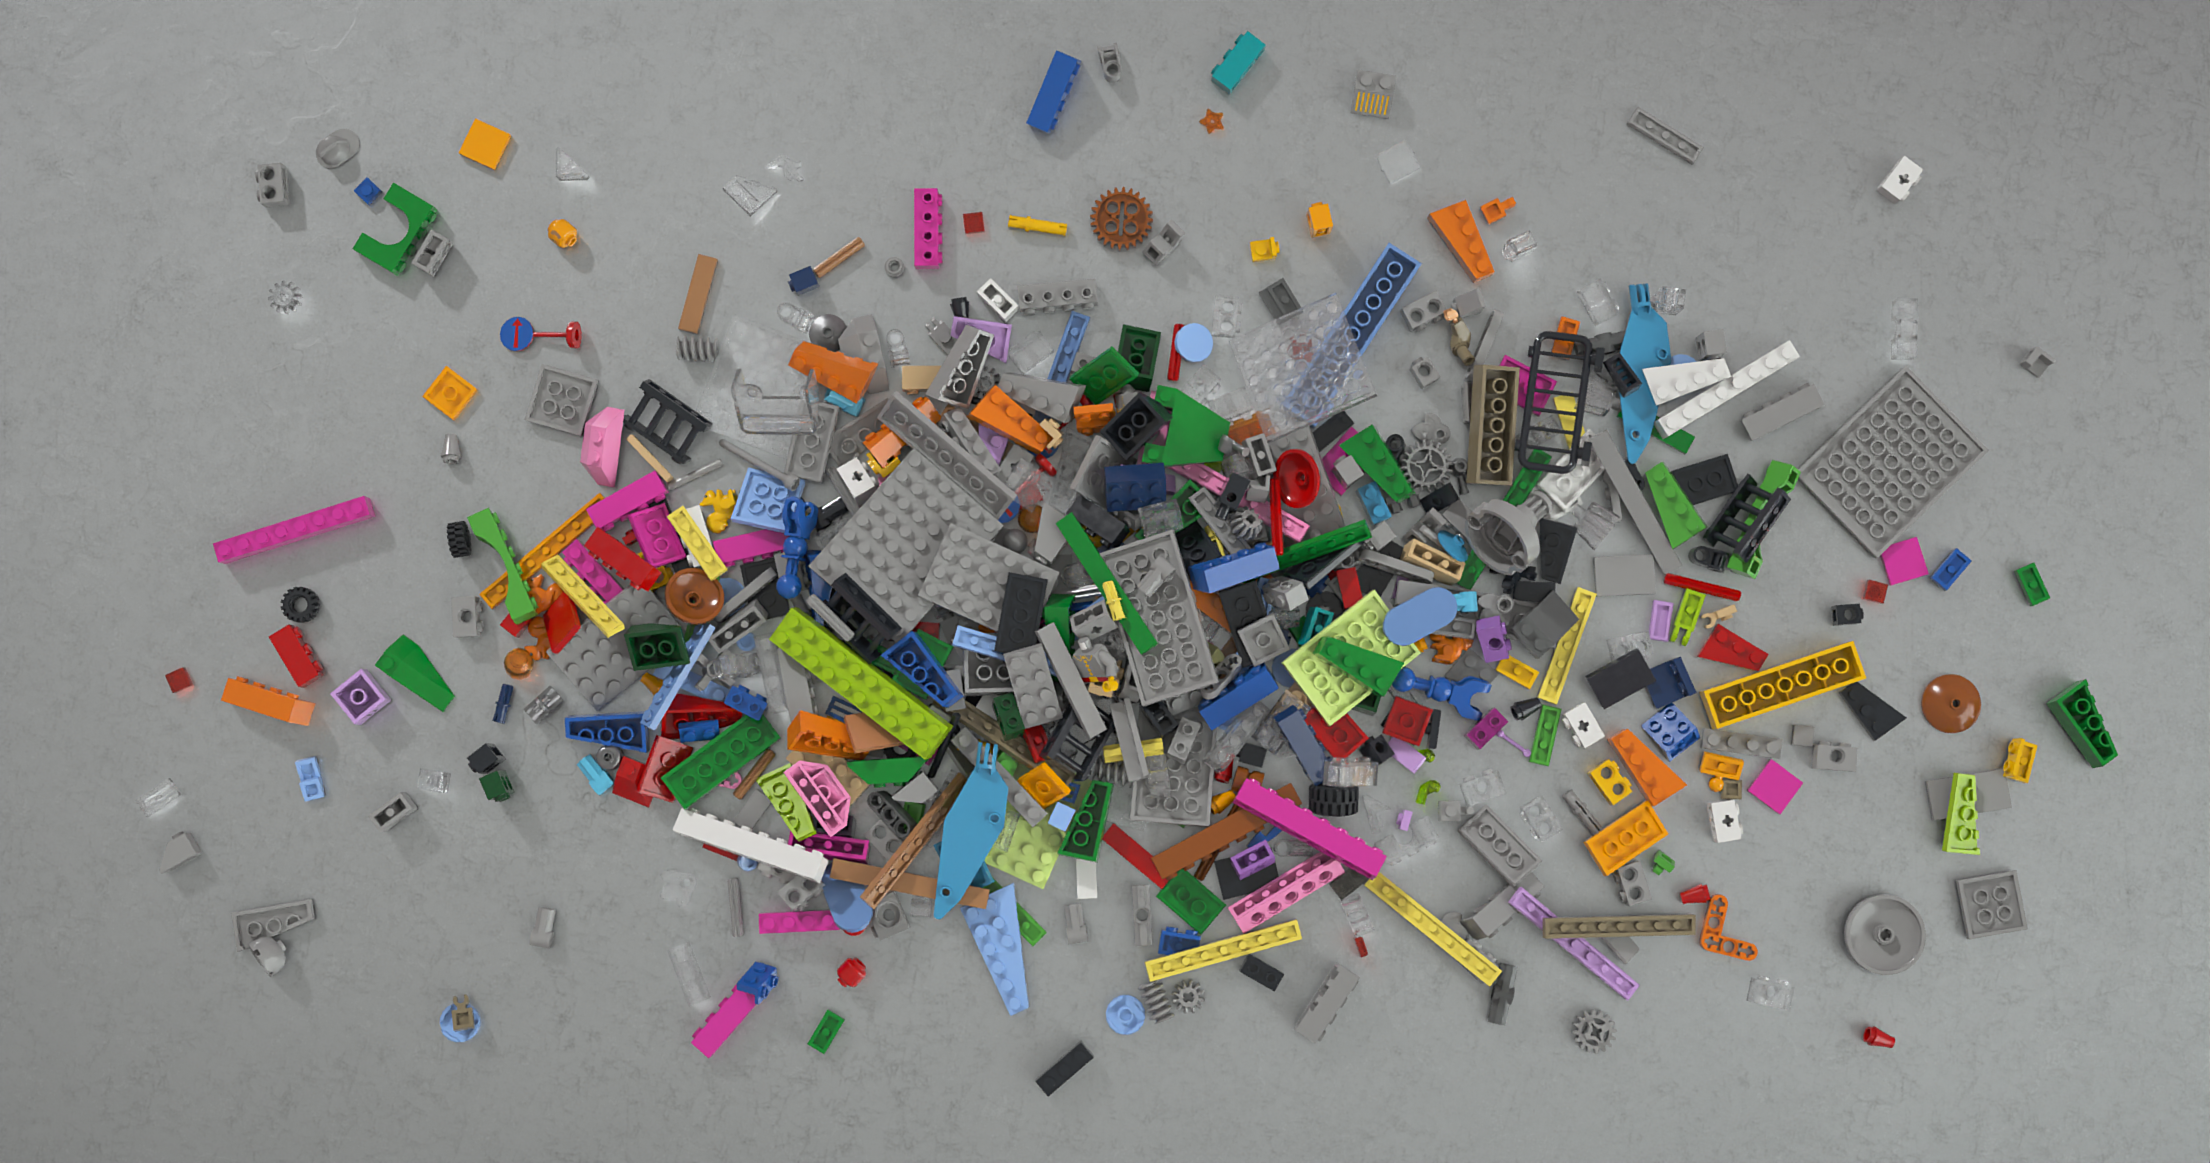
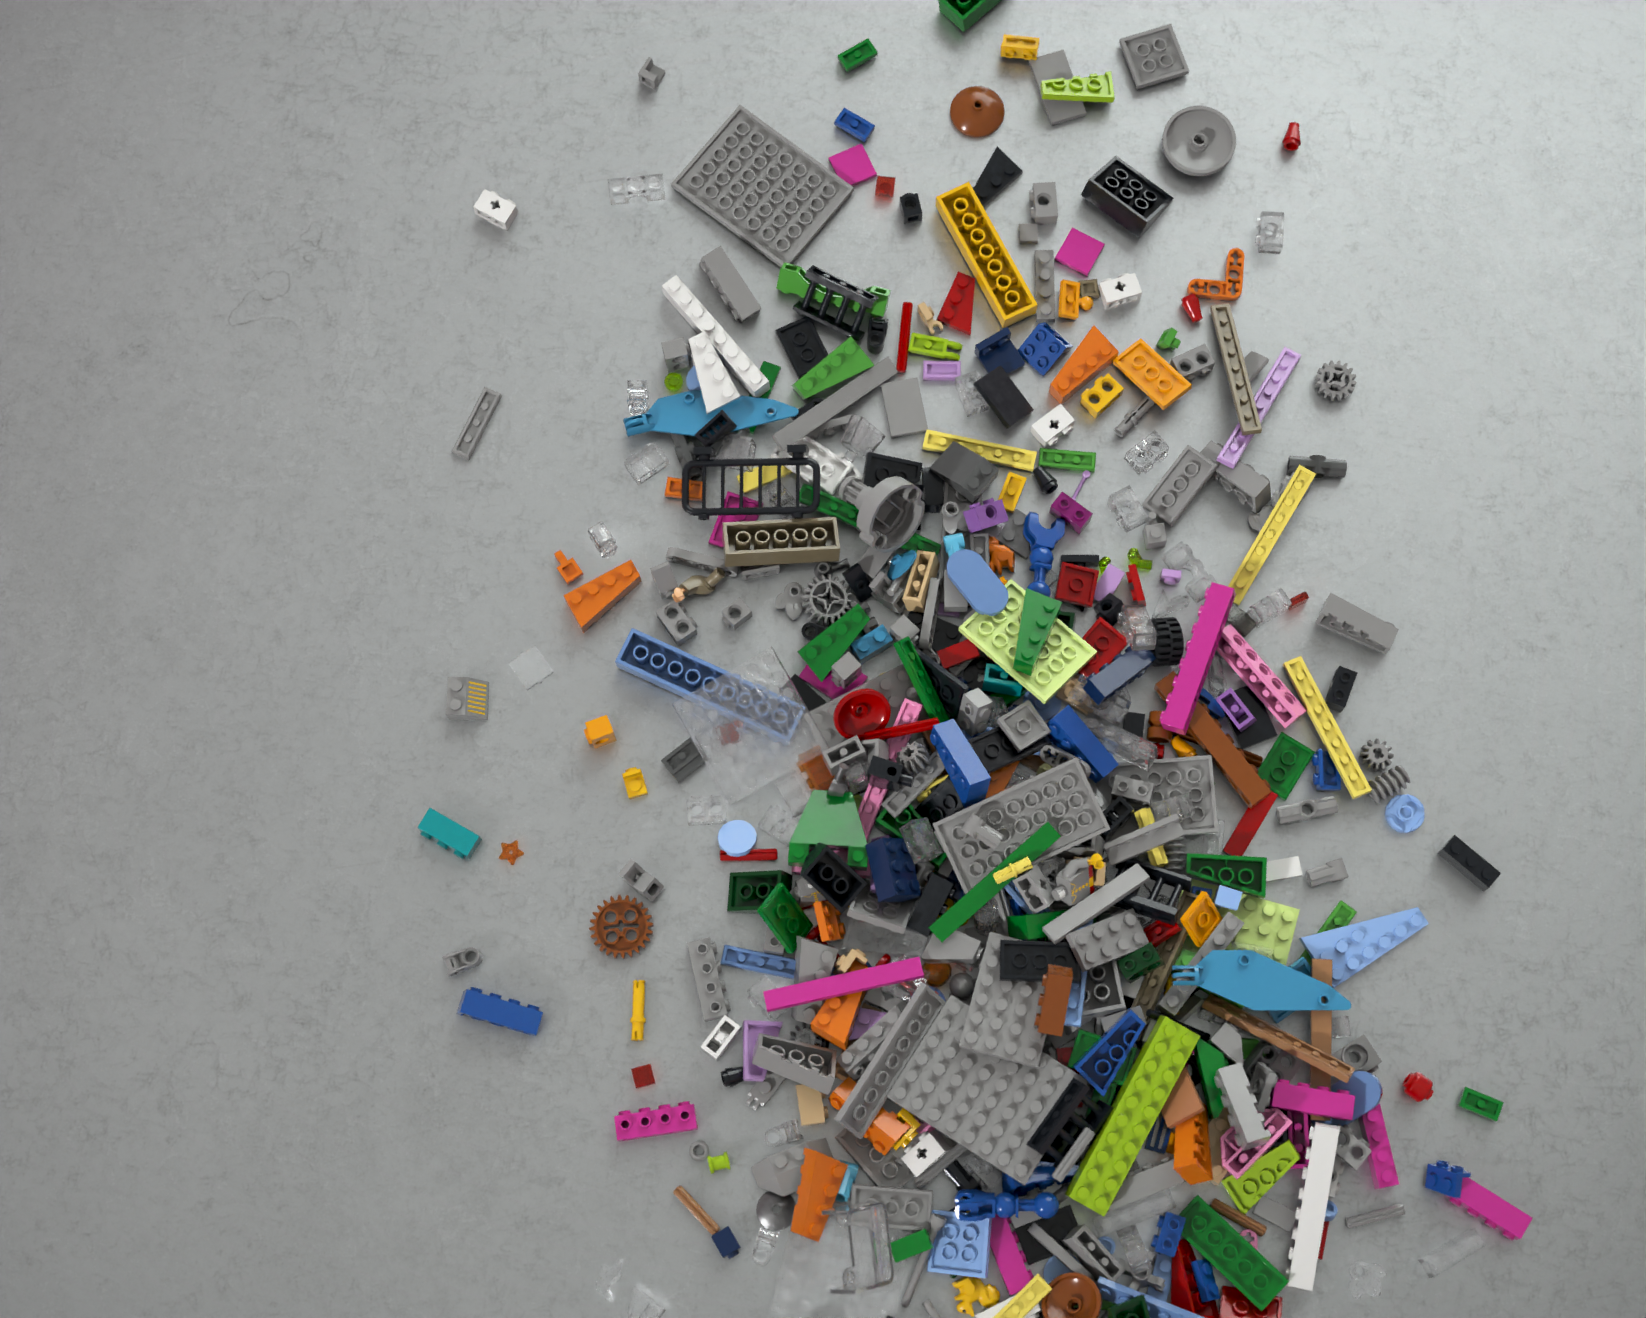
camera: 95 degrees left, 10 degrees down
none -> clear neon green plate [664,373,683,391]
none -> lime bush [707,1151,731,1174]
none -> dark pink tile [763,957,924,1012]
none -> green tile [888,1229,934,1263]
none -> dark orange wedge [1034,964,1073,1037]
none -> black slope [1081,156,1174,238]
none -> red plate [1126,564,1146,608]
none -> light grey wedge [1214,1062,1271,1151]
none -> light grey plate [1248,1061,1277,1113]
none -> dark pink brick [1268,1079,1355,1121]

